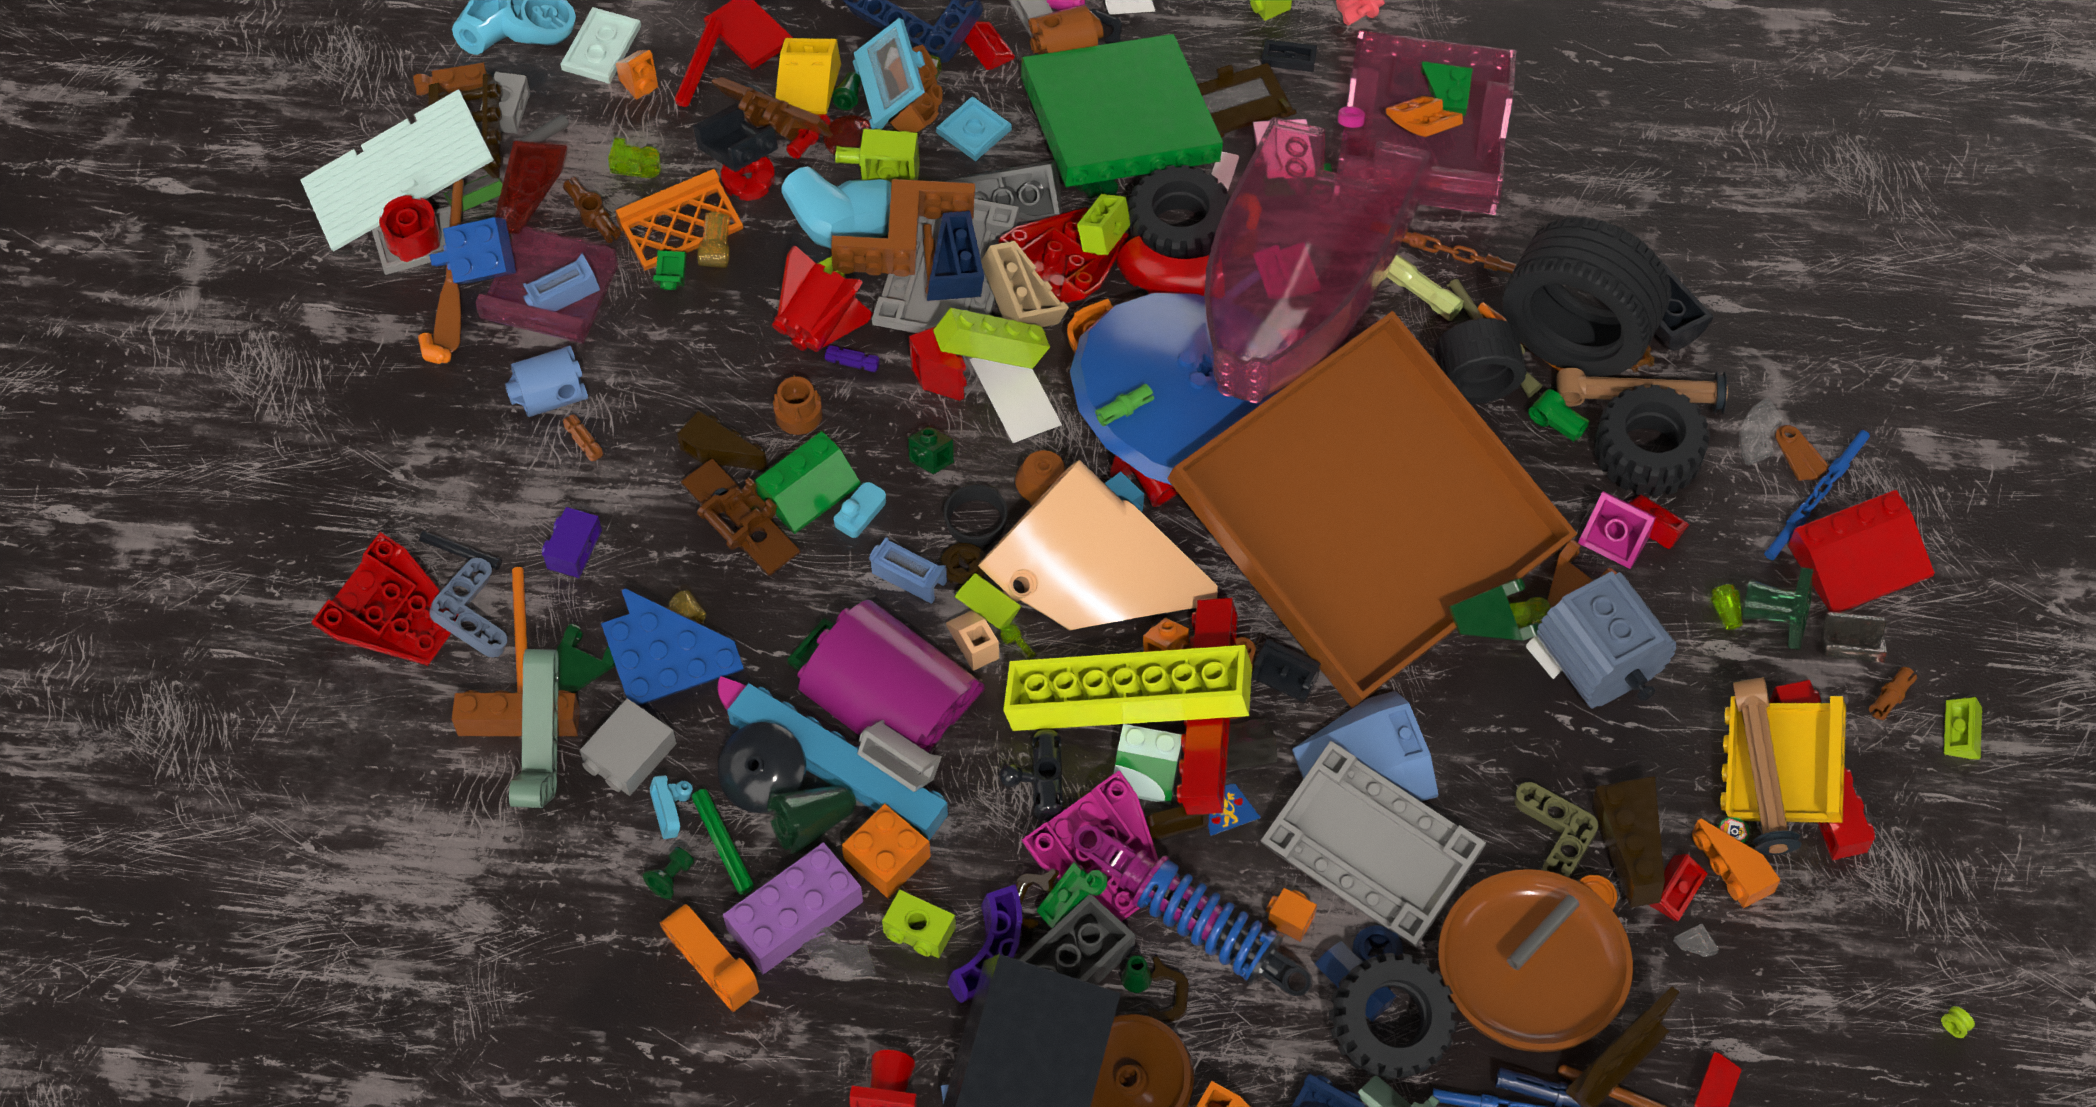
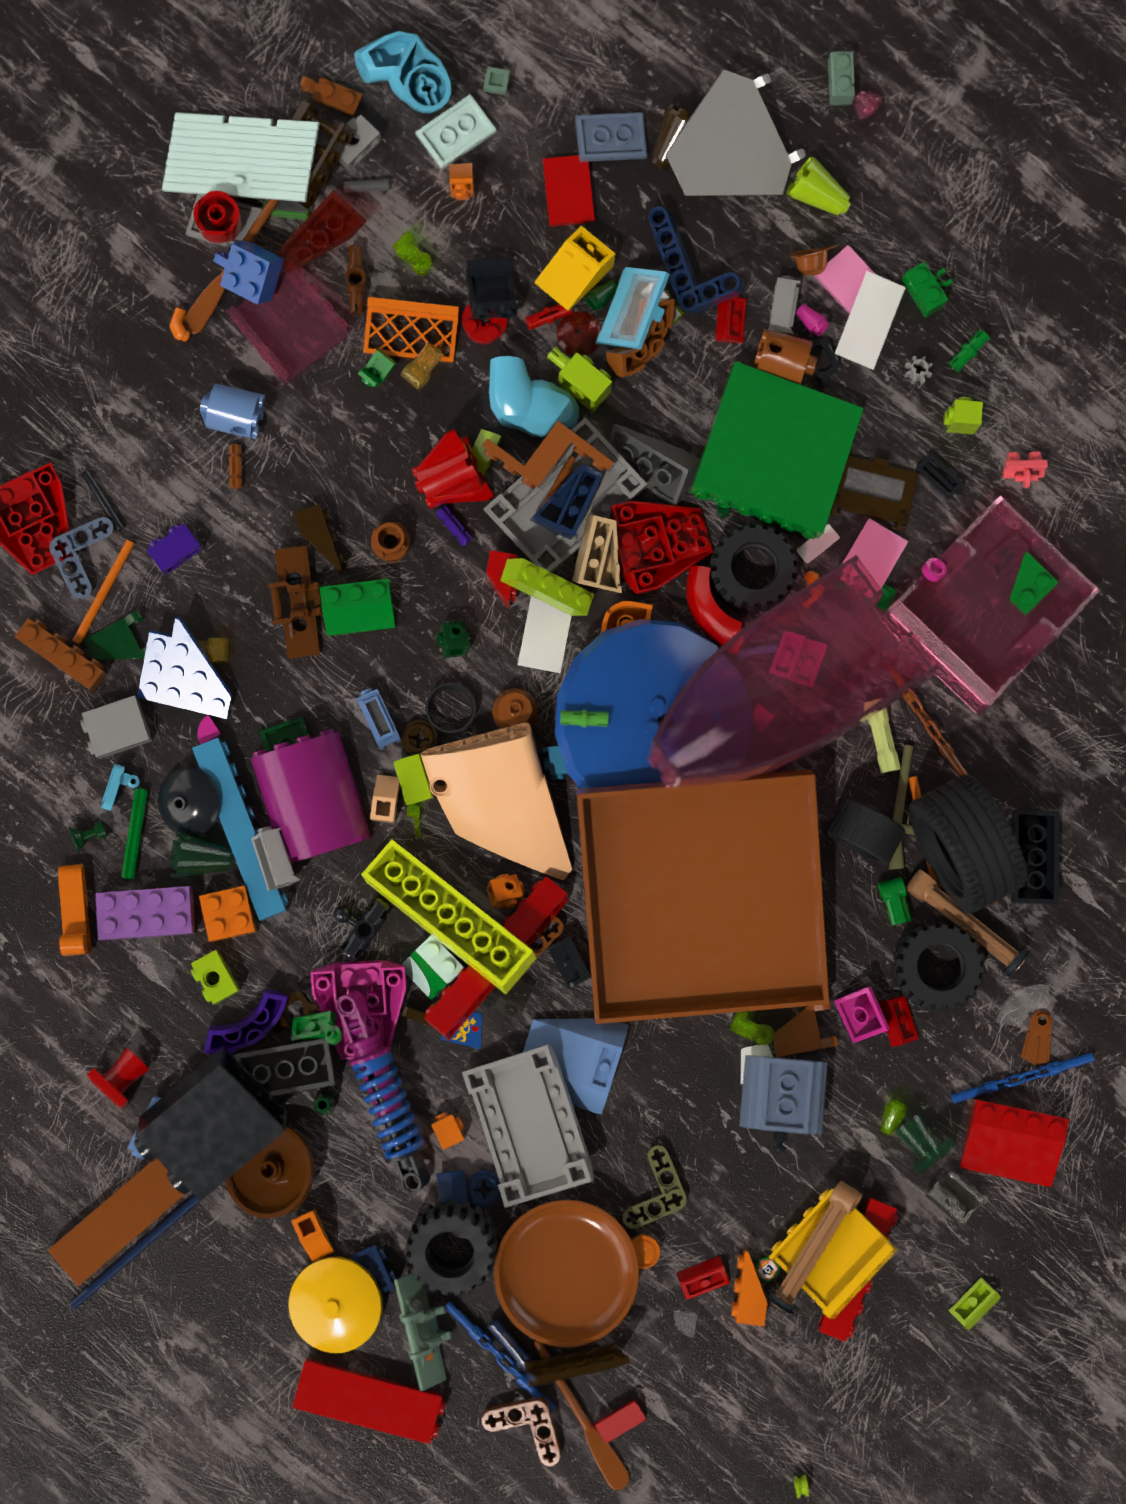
camera: 30 degrees right, 25 degrees up
sand green beam [509,649,559,808] -> none
medium blue window [523,253,600,319] -> none
red axle [675,16,723,107] -> none
reddish brown piece [711,77,833,141] -> none
medium azure piece [834,482,886,538] -> none
medium azure tile [936,96,1012,161] -> none
lime brick [1077,194,1130,255] -> none
dark brown helmet [1148,956,1189,1023] -> none
orange slope [1386,96,1463,137] -> none
dark green flag [1448,578,1539,641] -> none
dark grey piece [1507,895,1580,970] -> none
dark brown wedge [1592,776,1665,908] -> none
dark orange pin [1869,667,1917,720] -> none

